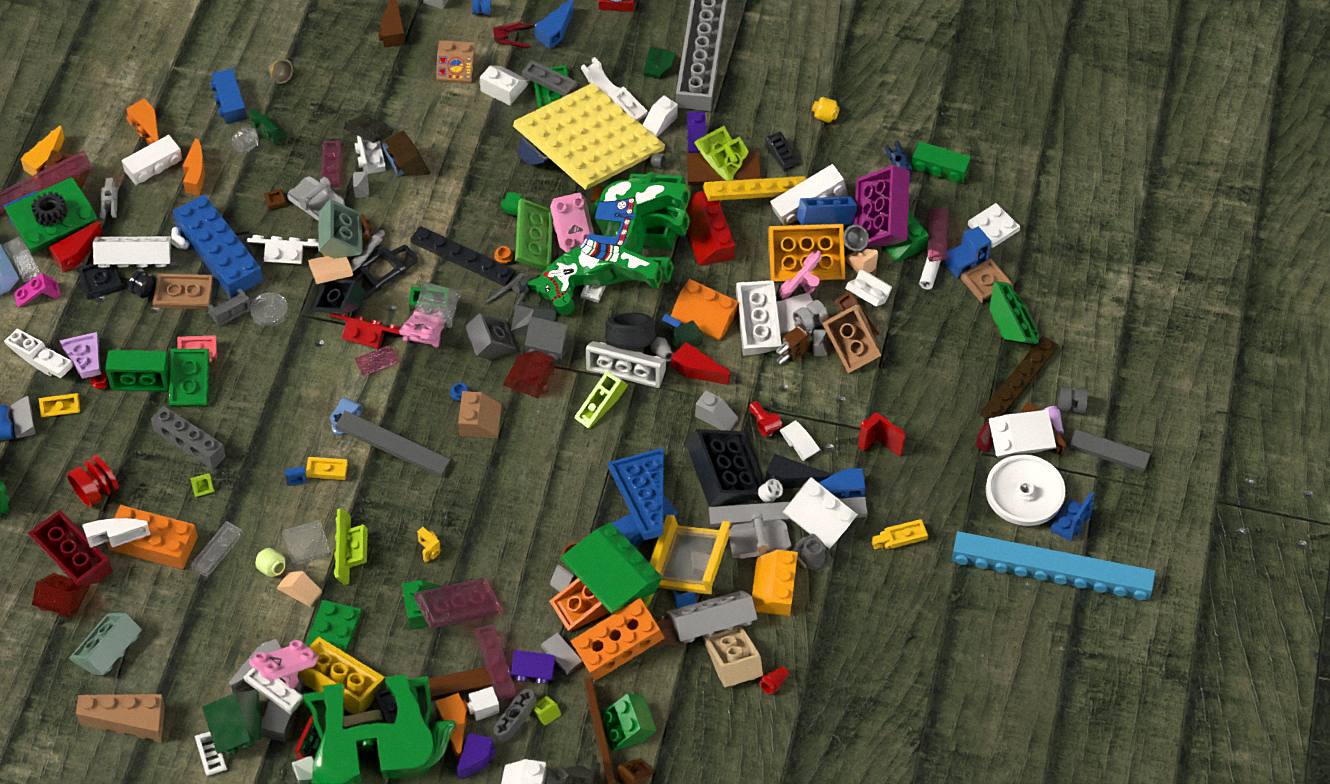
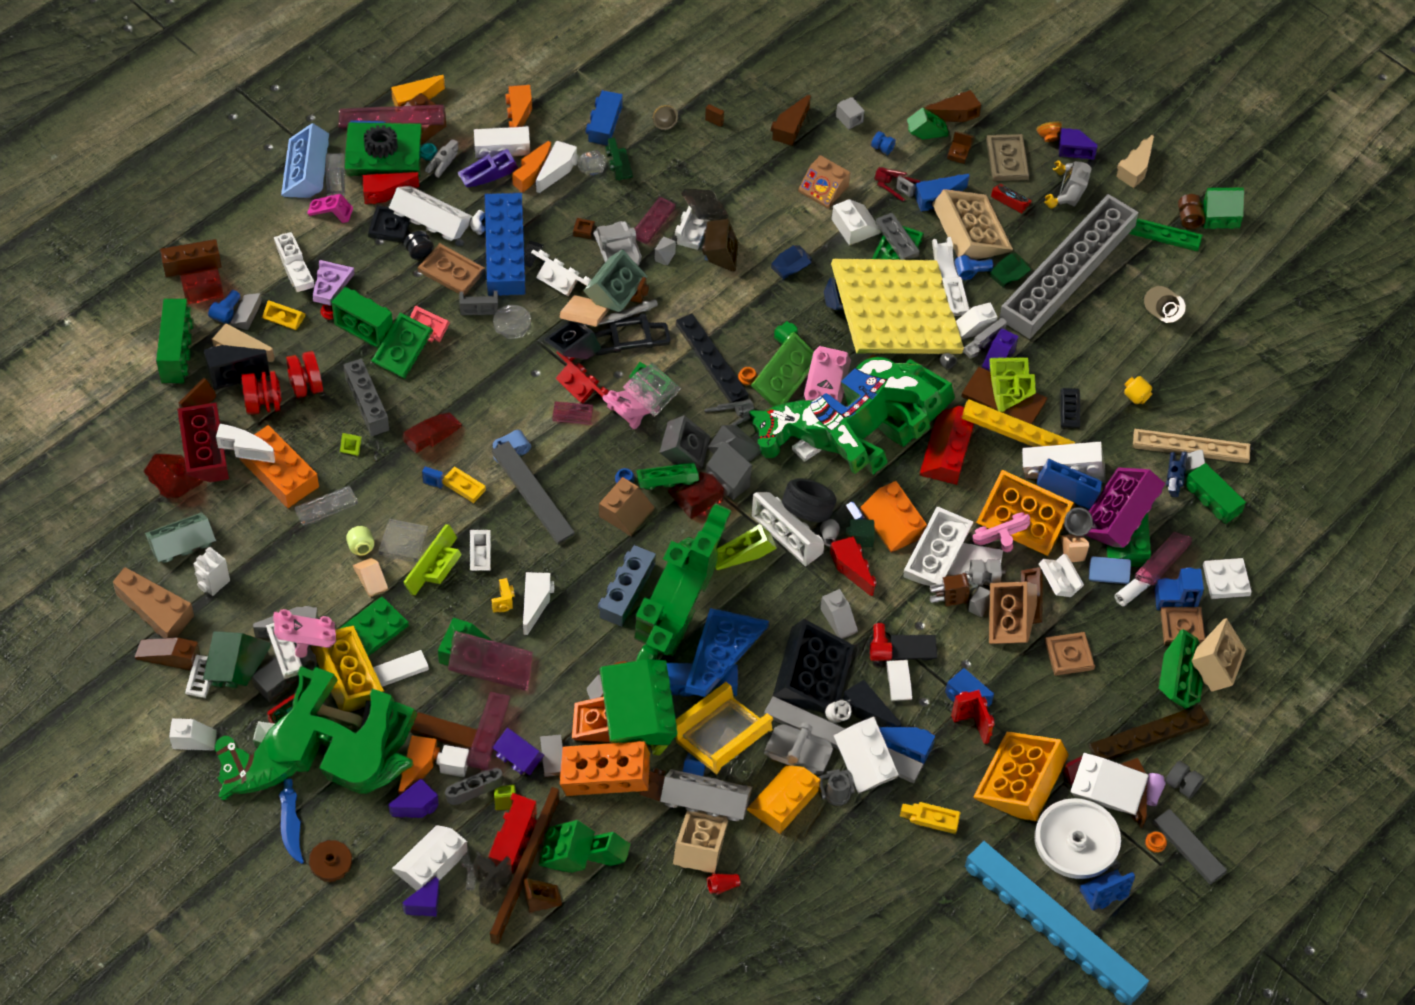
camera: 30 degrees right, 0 degrees up
none -> reddish brown slope [135,638,200,671]
none -> reddish brown slope [178,378,216,408]
none -> white hinge [194,547,230,596]
none -> black slope [204,345,270,390]
none -> tan slope [212,324,275,362]
none -> red wheel [286,351,323,398]
none -> white tile [373,650,429,687]
none -> clear red slope [403,412,462,454]
none -> teal plate [421,143,438,160]
none -> dark purple slope [458,149,519,187]
none -> white slope [470,530,491,570]
none -> red wedge [488,793,538,874]
none -> white slope [523,572,554,635]
none -> white slope [536,141,579,193]
none -> green slope [588,832,631,866]
none -> sand blue brick [598,545,656,626]
none -> green animal [634,503,732,661]
none -> green plate [636,463,699,490]
none -> reddish brown tile [705,104,724,127]
none -> dark blue slope [771,245,812,280]
none -> black piece [891,635,937,661]
none -> light grey slope [896,175,916,198]
none -> tan slope [932,189,1013,260]
none -> blue slope [945,668,994,706]
none -> blue pin [954,255,993,280]
none -> light grey hinge [963,318,1007,359]
none -> light orange slope [974,732,1069,821]
none -> medium nougat tile [1045,632,1095,676]
none -> medium blue slope [1089,556,1131,584]
none -> tan tile [1132,429,1250,463]
none -> dark tan piece [1144,286,1186,323]
none -> orange plate [1145,832,1167,853]
none -> slope [1185,450,1205,473]
none -> tan slope [1192,618,1246,692]

